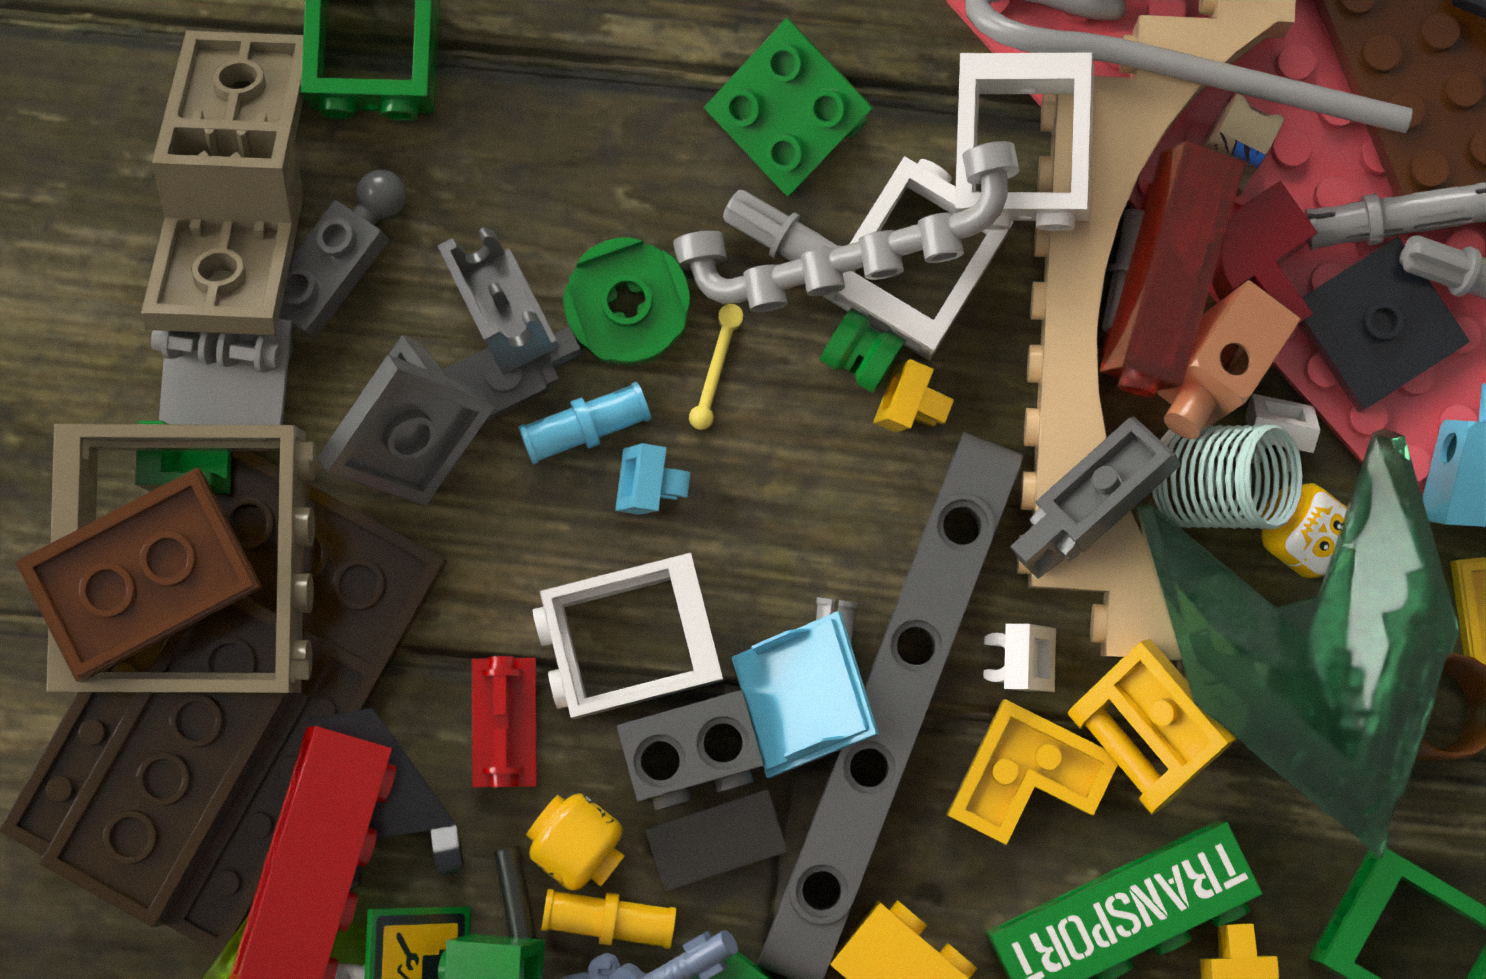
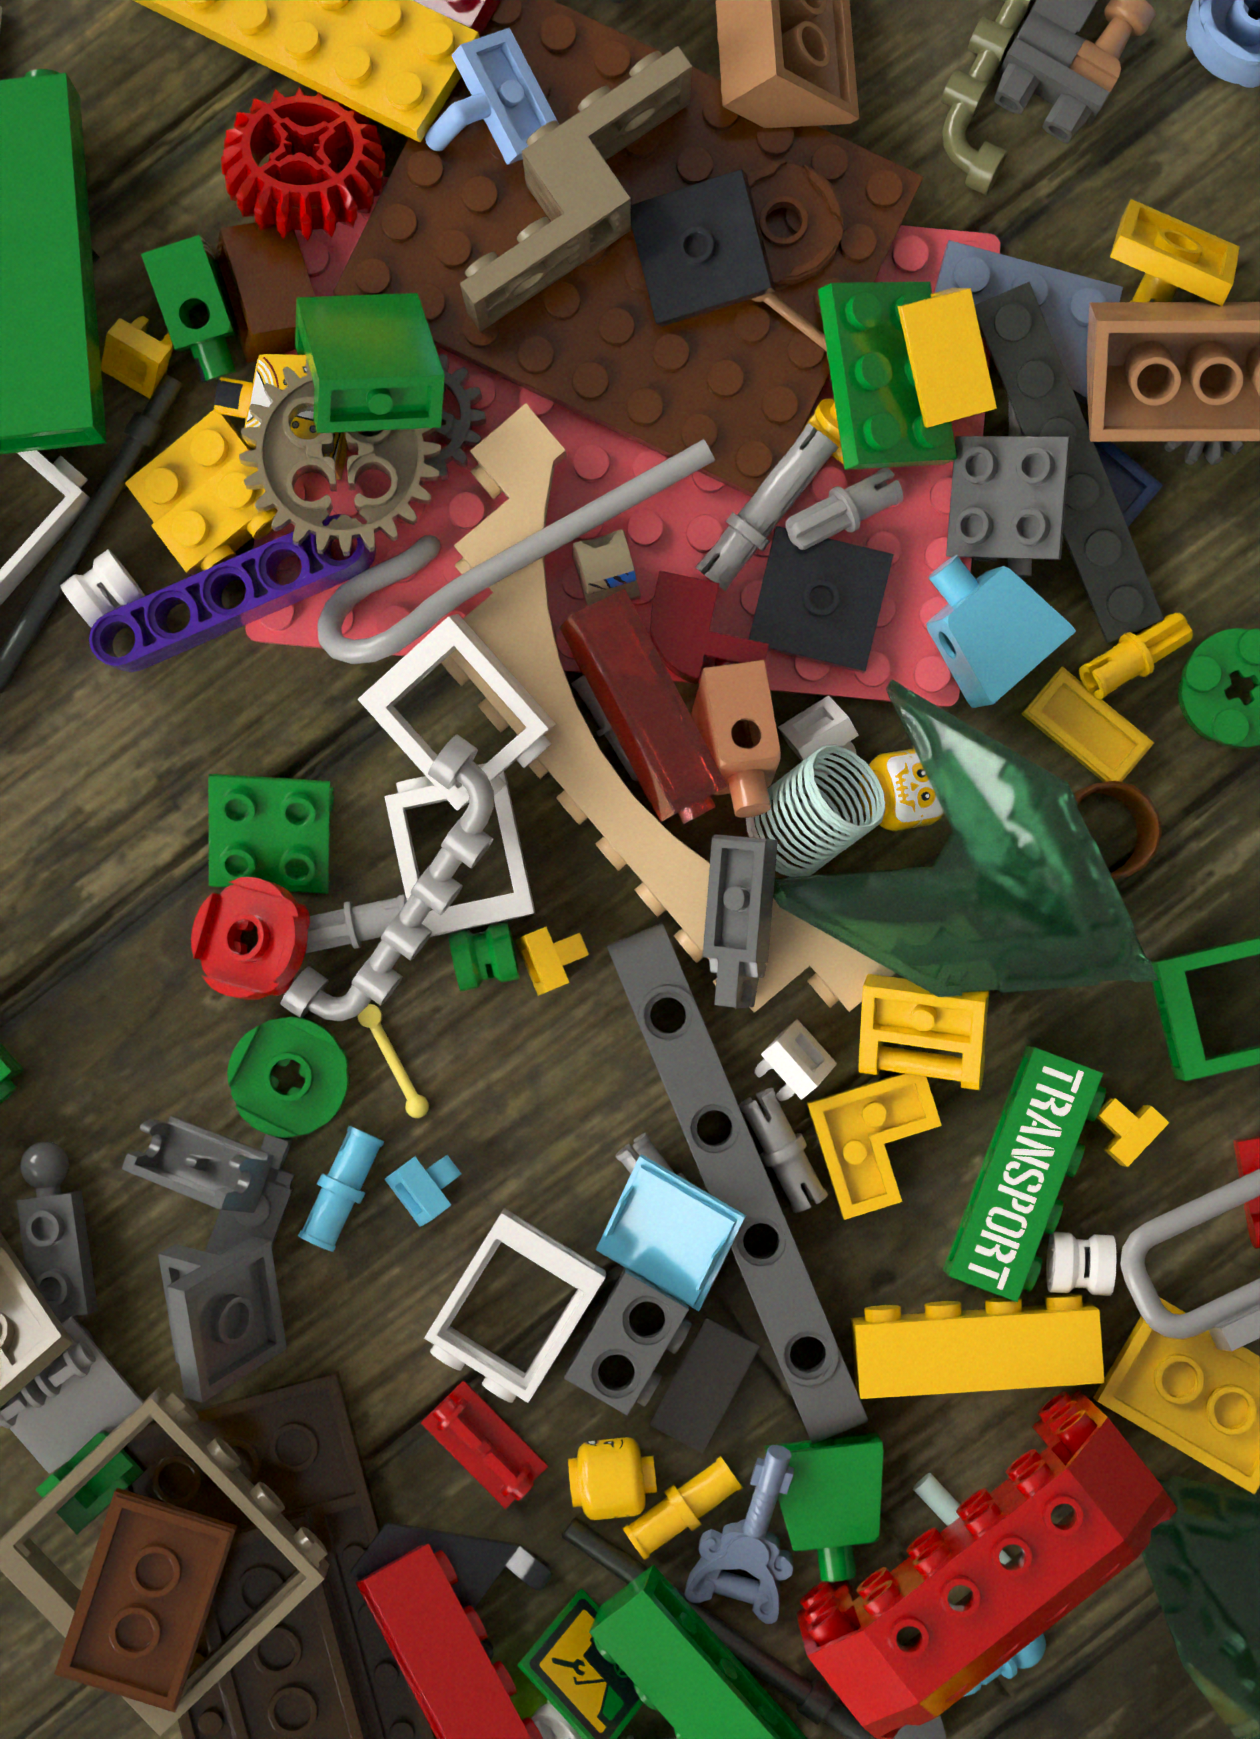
camera: 45 degrees left, 5 degrees up
none -> red plate [191,877,310,1000]
none -> light grey pin [738,1088,828,1213]

